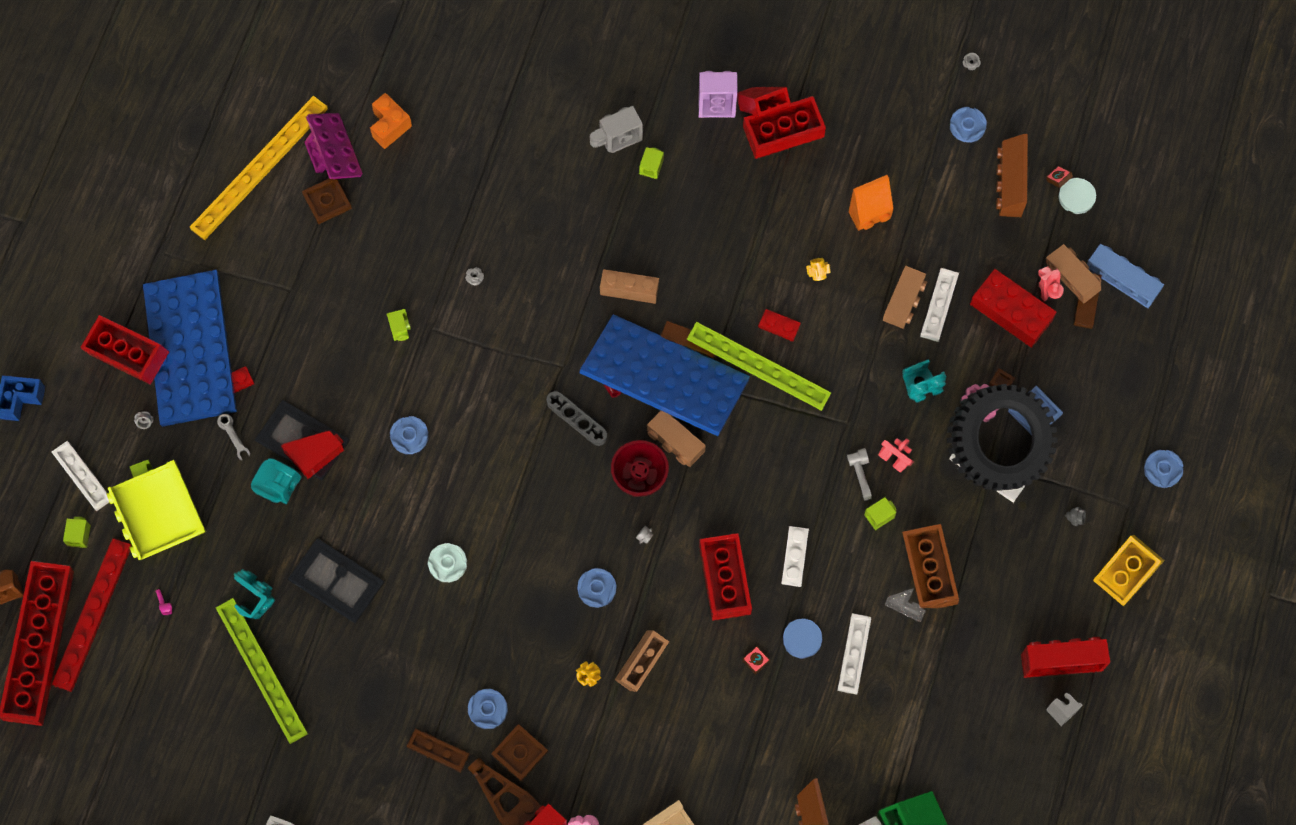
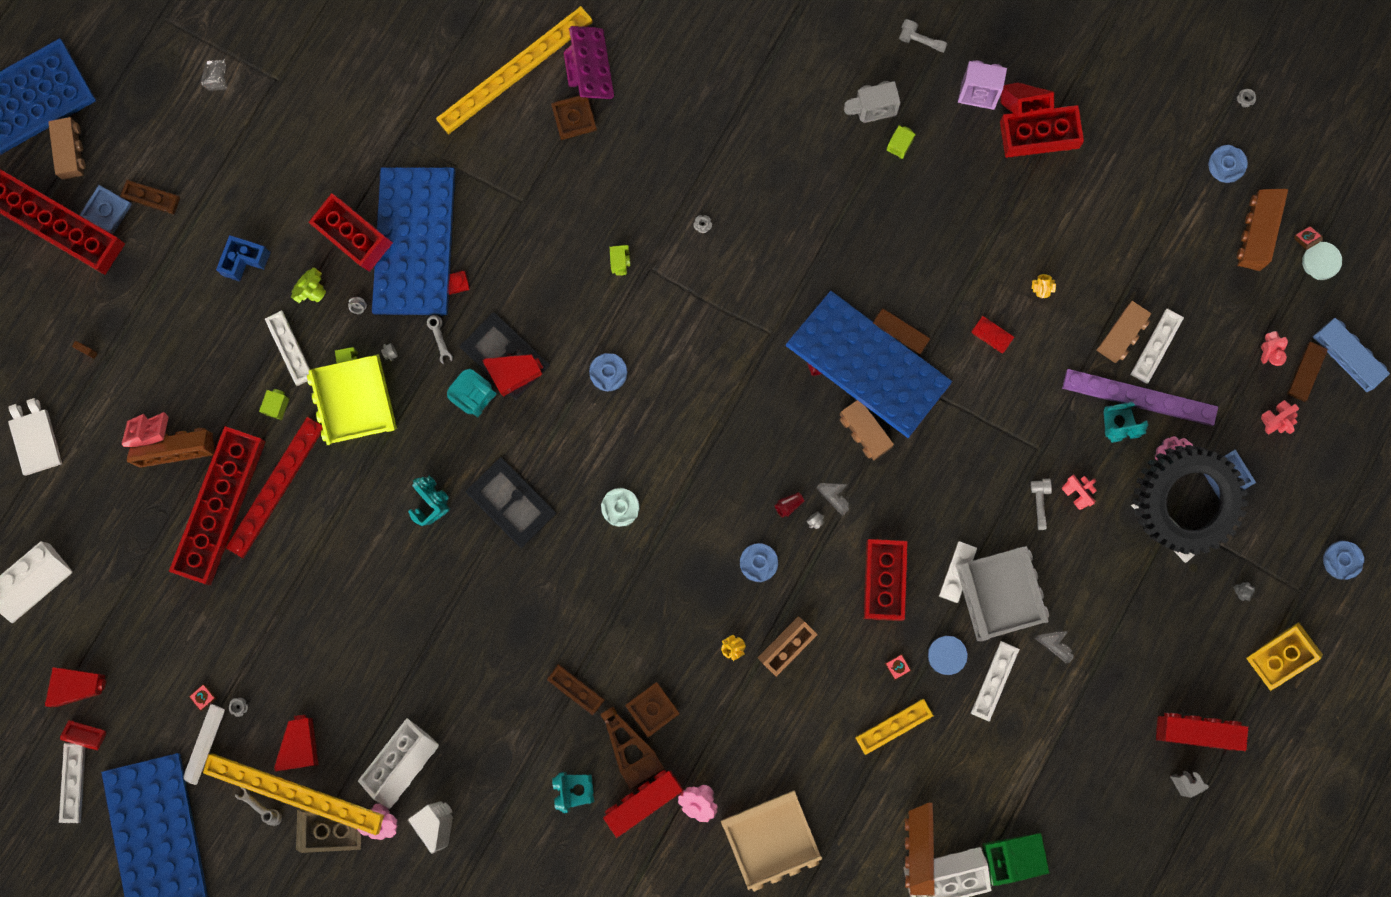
camera: 20 degrees right, 10 degrees up
dark pink hand [156,589,172,615] -> none
lime plate [216,598,308,744] -> none
orange brick [370,93,412,149] -> none
medium blue tile [468,689,508,729] -> none
dark grey beam [546,391,607,446] -> none
medium nougat brick [600,269,659,304] -> none
dark red piece [611,440,669,497] -> none
lime plate [687,322,831,411] -> none
orange slope [849,175,893,231] -> none
lime brick [864,497,896,530] -> none
dark orange slope [902,524,959,608] -> none
red brick [970,269,1057,348] -> none
reddish brown tile [989,368,1015,387] -> none
medium nougat brick [1046,244,1101,304] -> none
none -> lime plant [291,267,326,303]
none -> light grey plate [381,343,398,361]
none -> dark red cone [774,492,804,518]
none -> clear slope [817,483,849,516]
none -> yellow tile [855,699,933,755]
none -> light grey brick [899,20,947,53]
none -> light grey panel [956,546,1049,641]
none -> medium lavender plate [1062,369,1218,426]
none -> coral hips [1261,400,1299,435]

